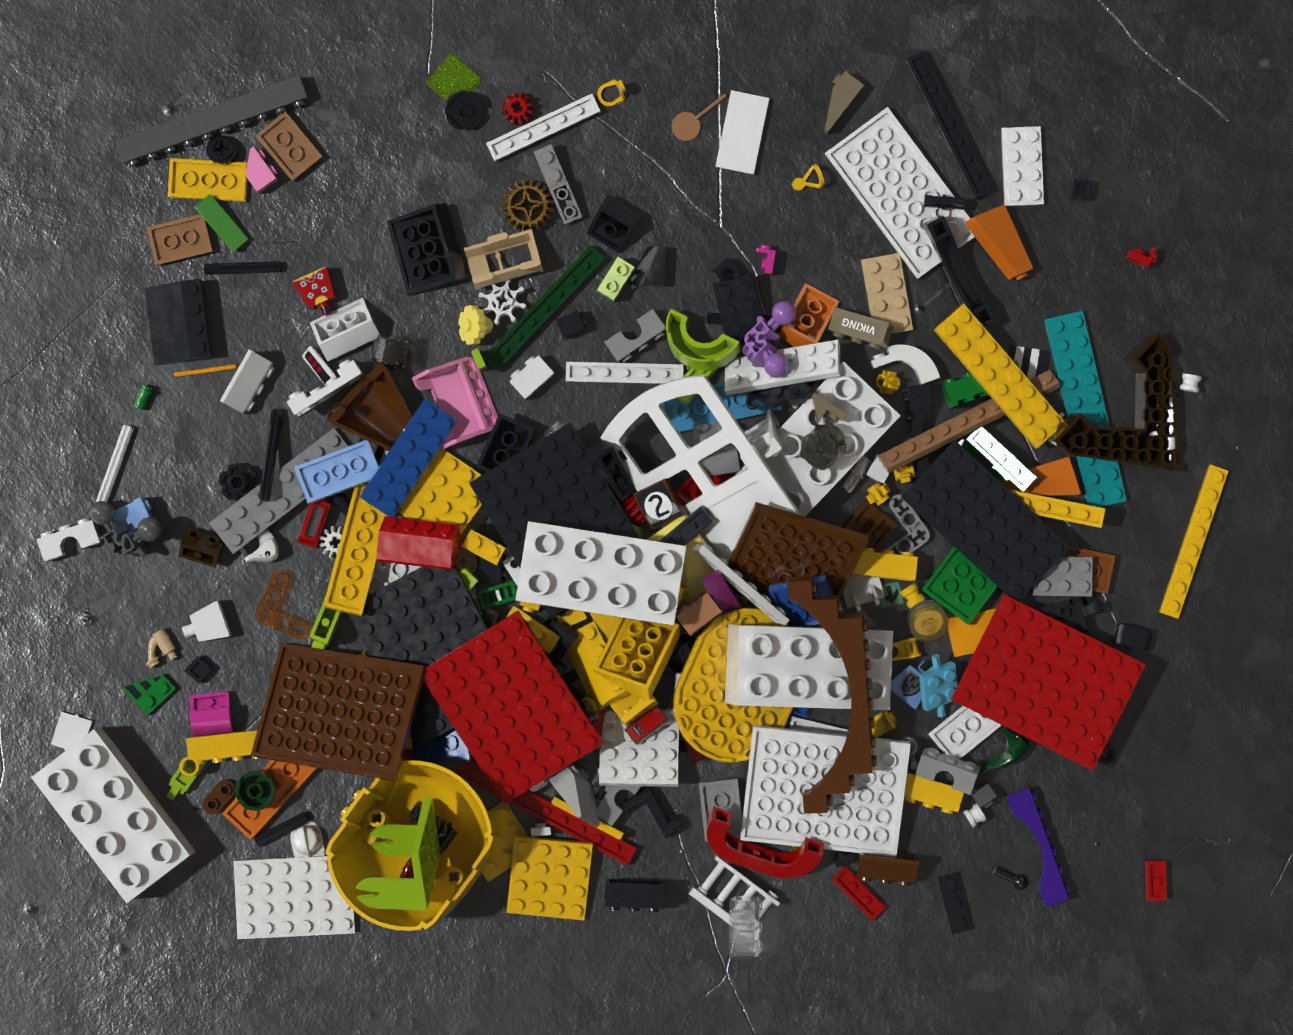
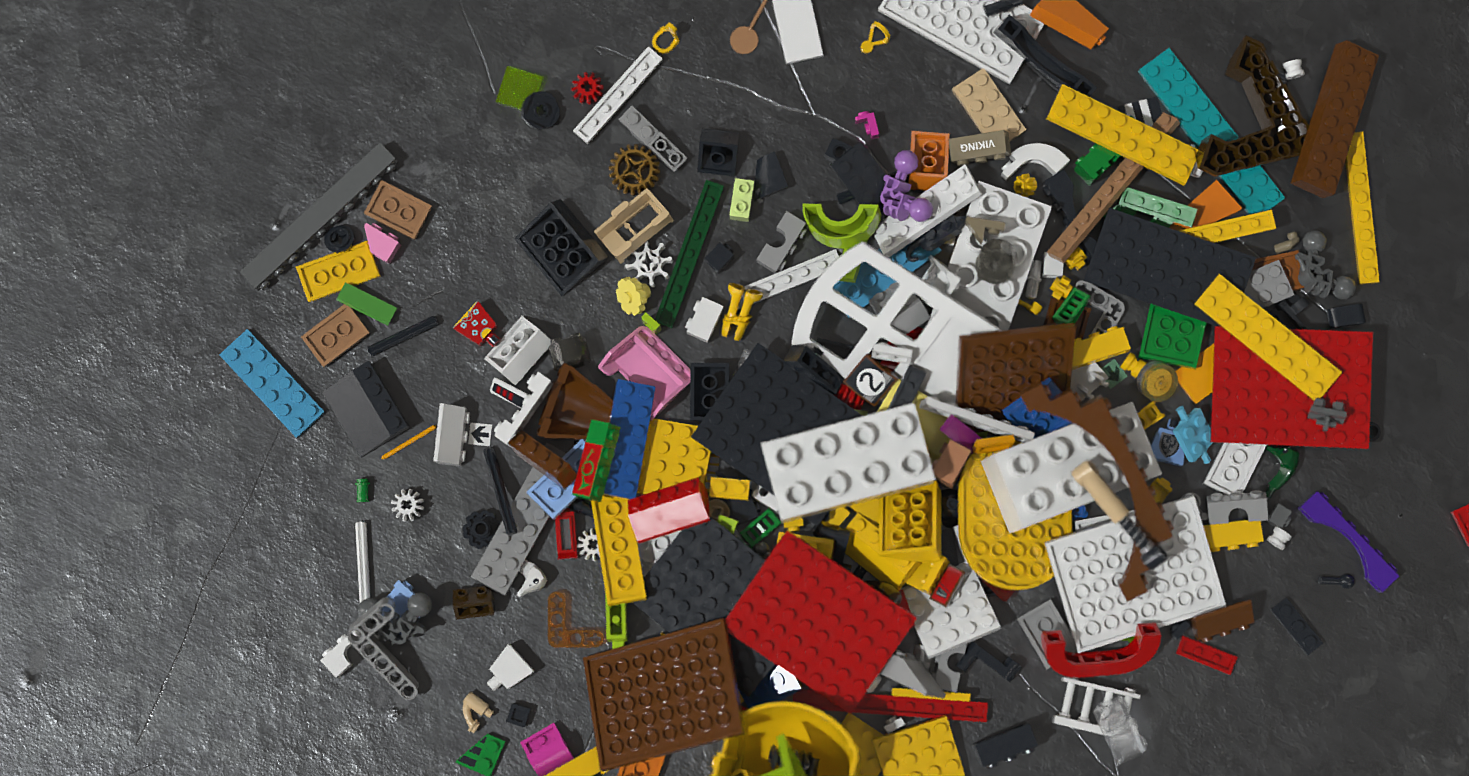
camera: 20 degrees left, 5 degrees down
none -> dark azure plate [219,329,325,438]
none -> light grey beam [347,597,418,700]
none -> white gear [391,489,424,522]
none -> white sticker [468,423,492,446]
none -> reddish brown brick [508,430,577,490]
none -> green brick [572,420,621,502]
none -> yellow piece [722,283,763,341]
none -> white plate [872,343,913,364]
none -> light orange tile [972,435,1015,454]
none -> yellow hand [1018,299,1043,315]
none -> green slope [1053,287,1091,325]
none -> piece [1071,459,1169,571]
none -> yellow plate [1194,274,1342,401]
none -> dark tan arm [1274,232,1300,254]
none -> reddish brown brick [1290,40,1379,198]
none -> dark grey piece [1295,230,1356,300]
none -> dark grey hips [1308,398,1347,432]

